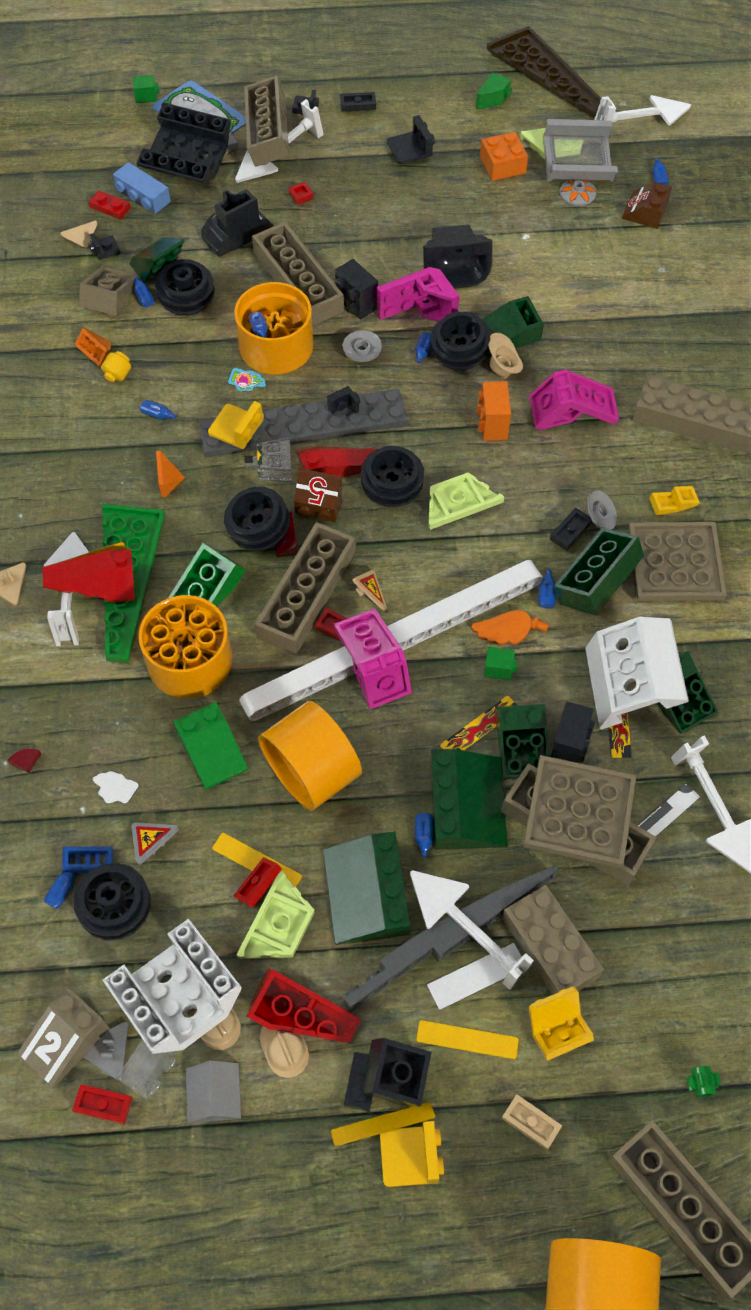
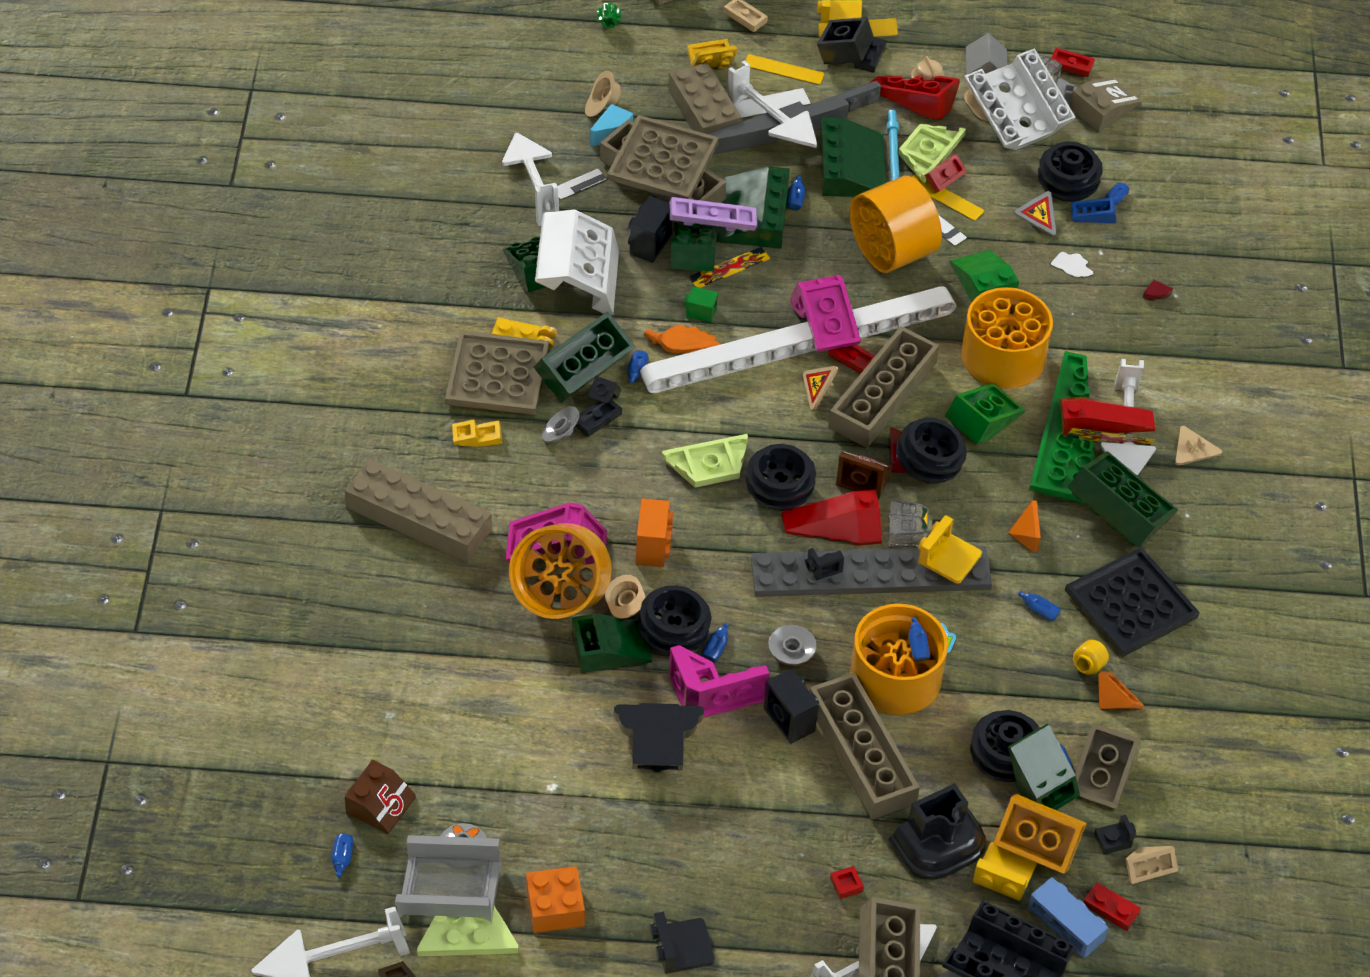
camera: 175 degrees left, 10 degrees down
none -> yellow hinge [491,317,558,349]
none -> light orange wheel [509,523,612,619]
none -> tan piece [585,71,621,117]
none -> black bracket [588,375,621,404]
none -> medium azure slope [590,104,633,146]
none -> lavender hinge [670,197,757,231]
none -> medium azure bar [886,110,899,181]
none -> white sticker [939,216,967,245]
none -> yellow bracket [973,842,1037,901]
none -> light orange brick [993,794,1087,874]
none -> black plate [1065,547,1200,657]
none -> dark green slope [1067,451,1178,548]

